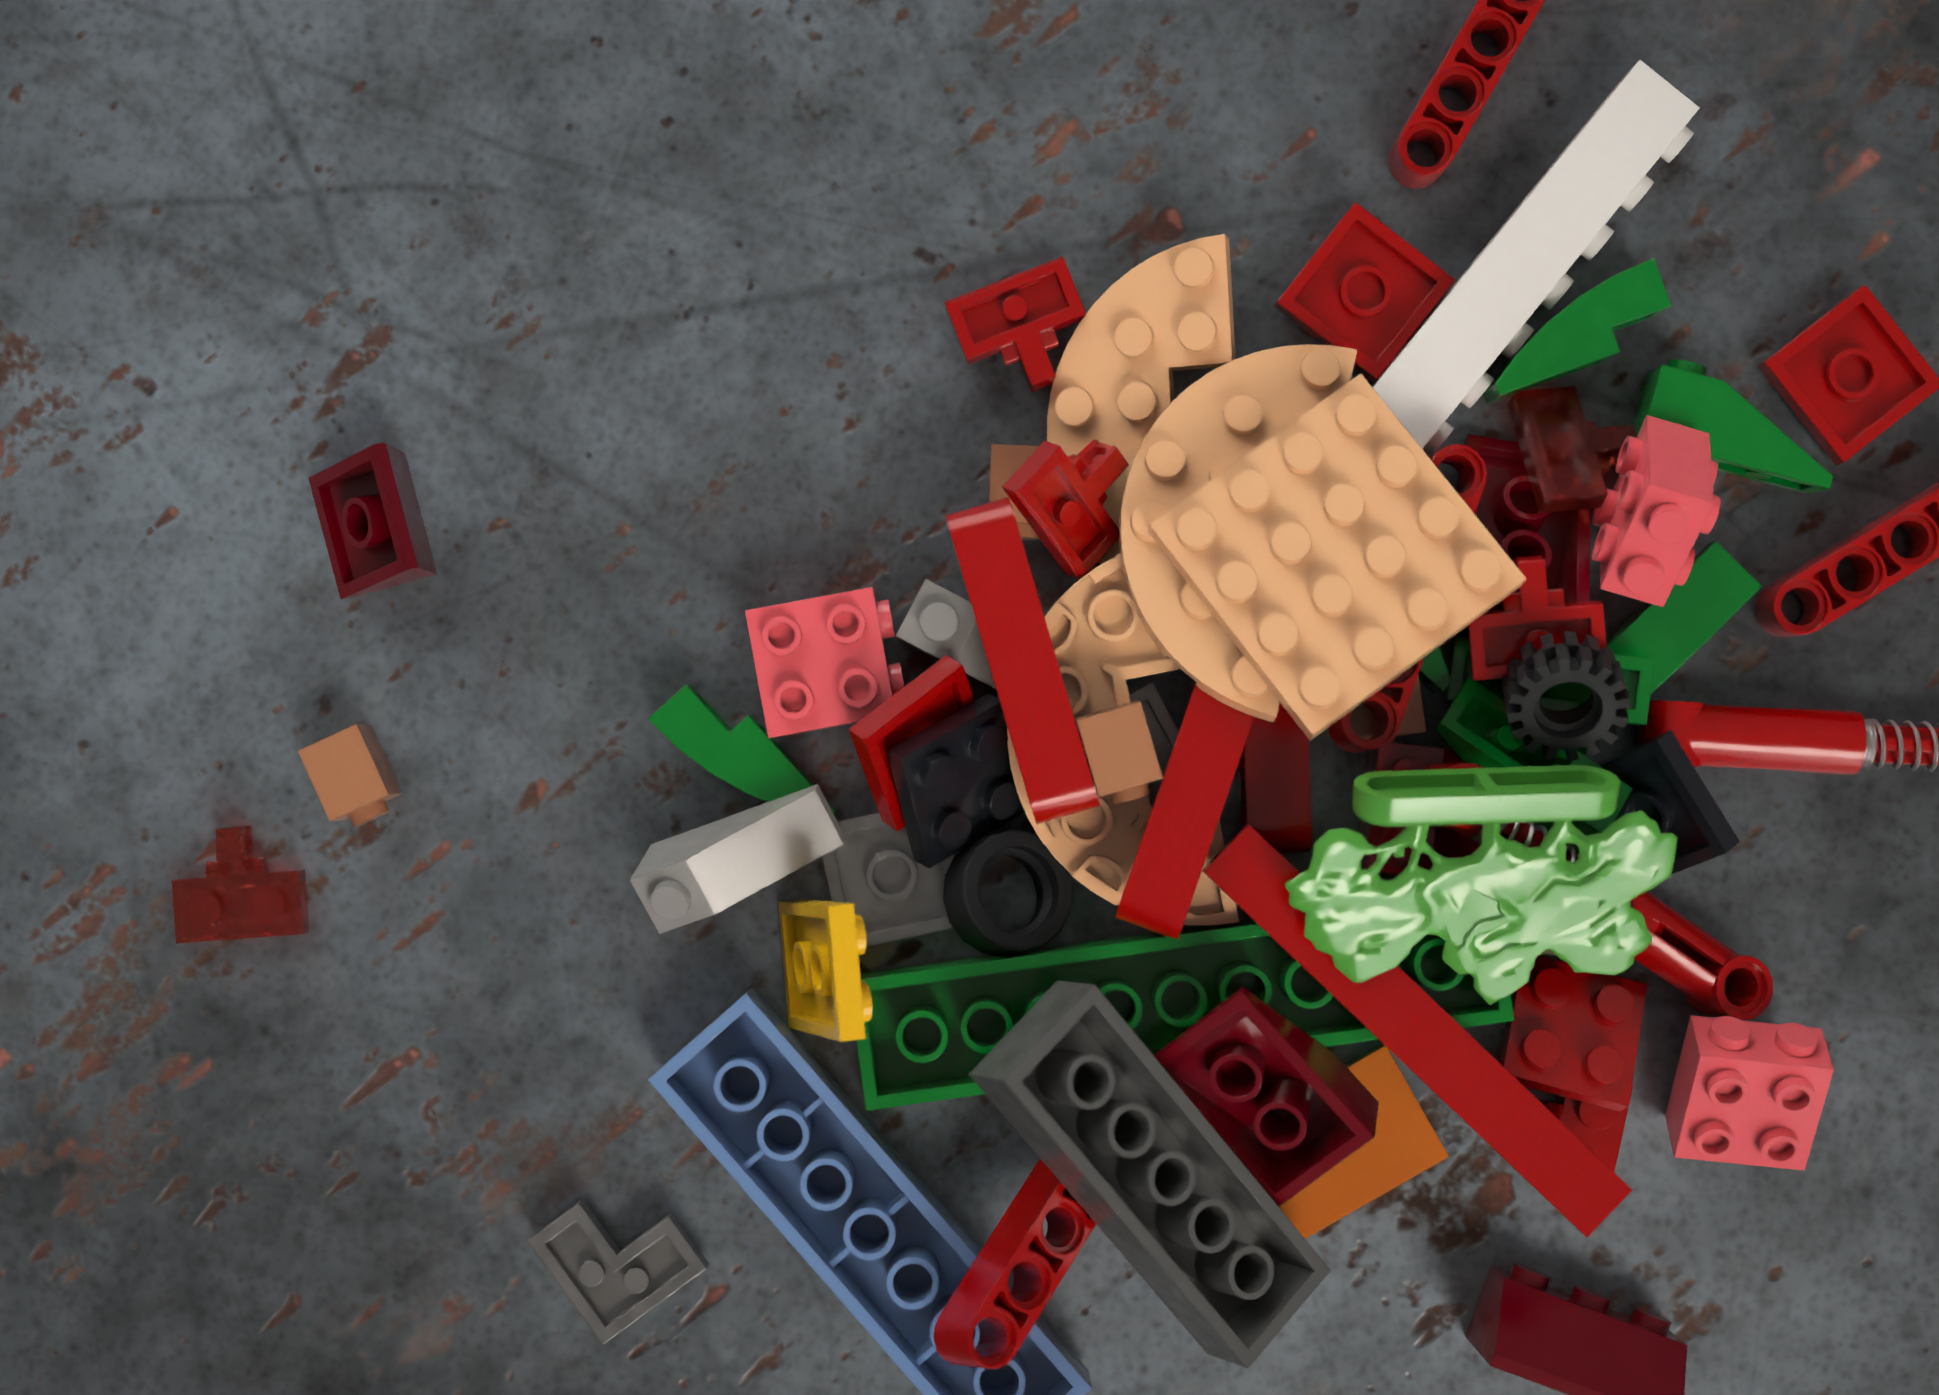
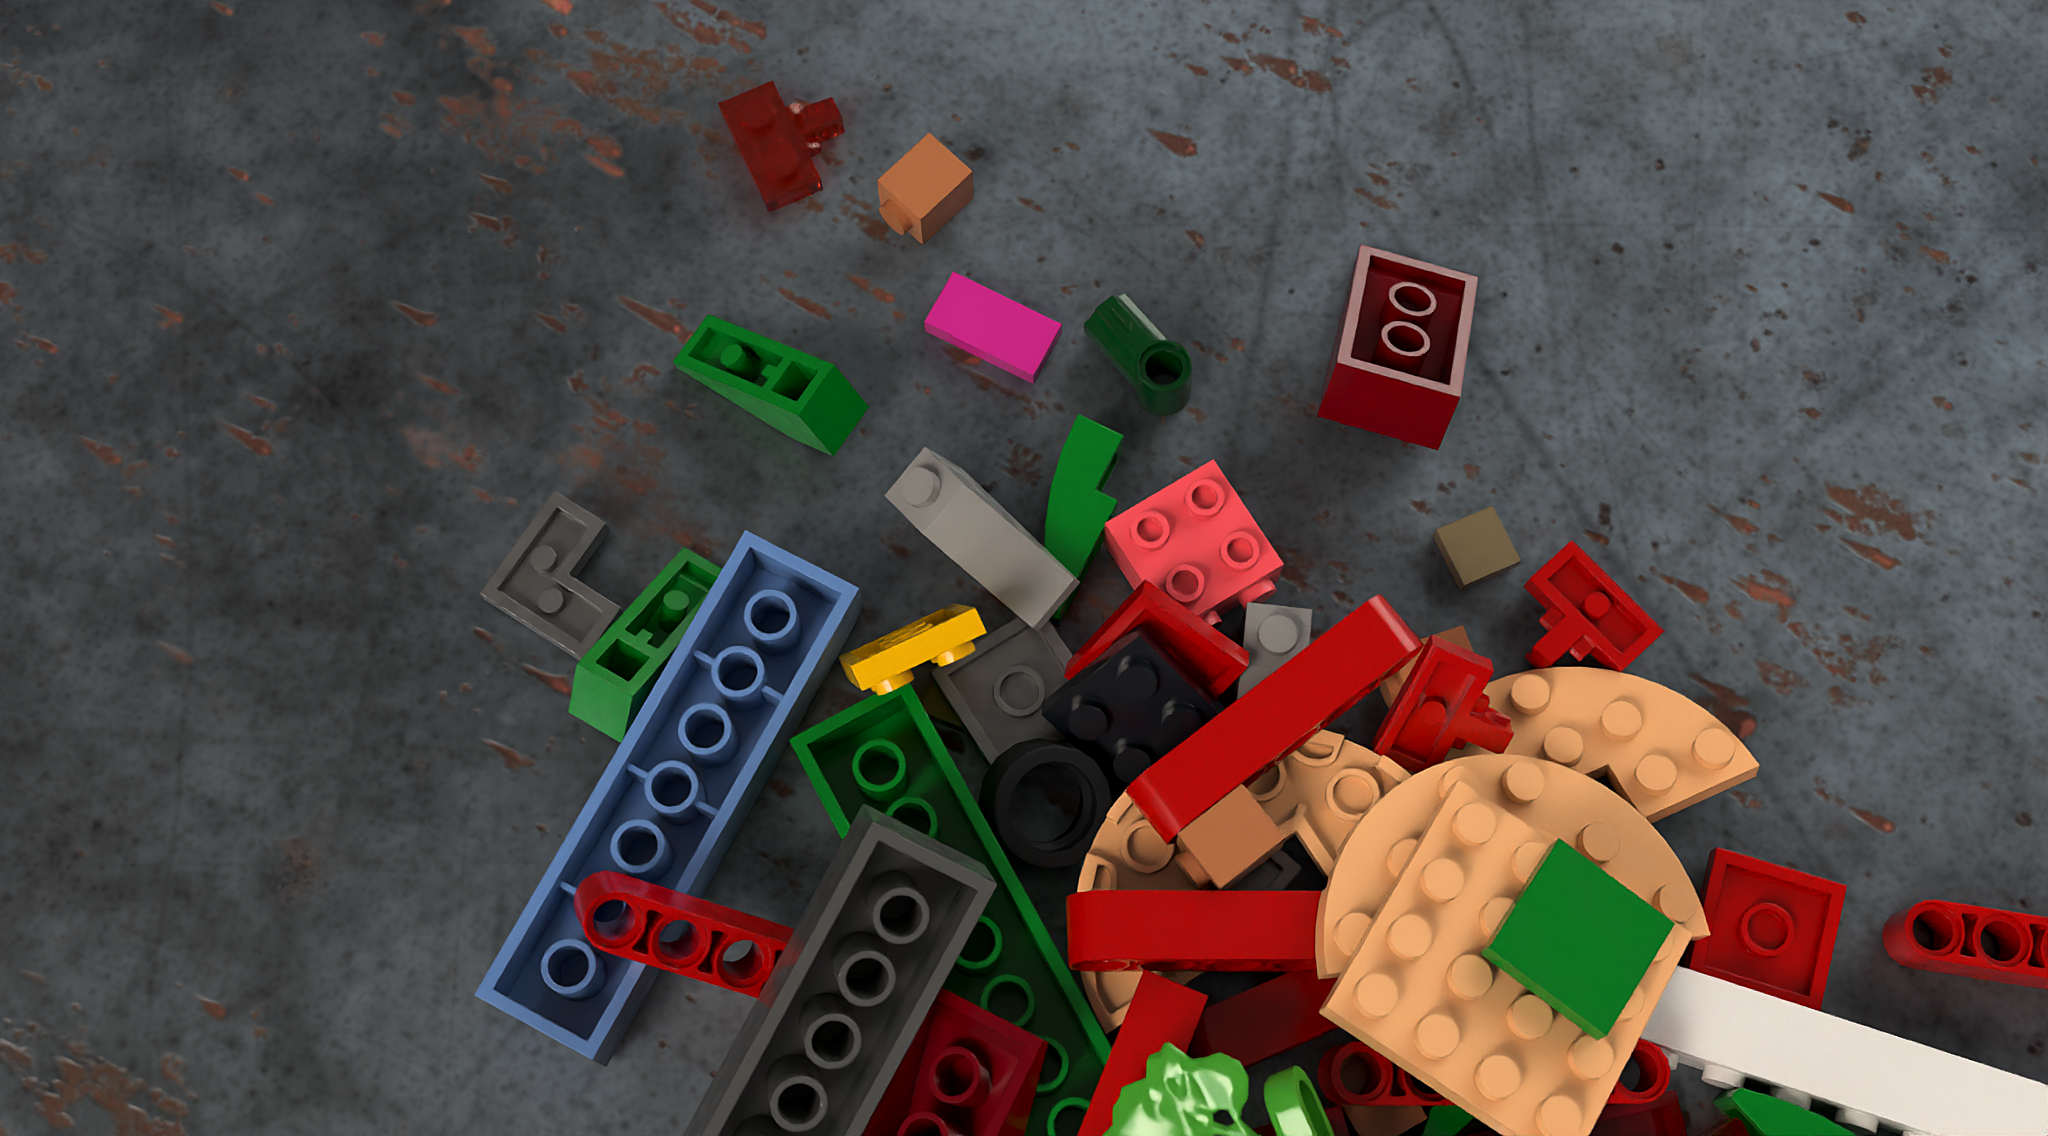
camera: 65 degrees right, 15 degrees down
dark red slope [308,442,437,599] -> none
none -> green slope [568,547,722,743]
none -> green slope [673,314,869,456]
none -> dark pink tile [924,272,1062,384]
none -> dark green piece [1084,293,1192,416]
none -> dark red slope [1317,244,1478,450]
none -> dark tan tile [1433,505,1521,591]
none -> green tile [1480,838,1675,1040]

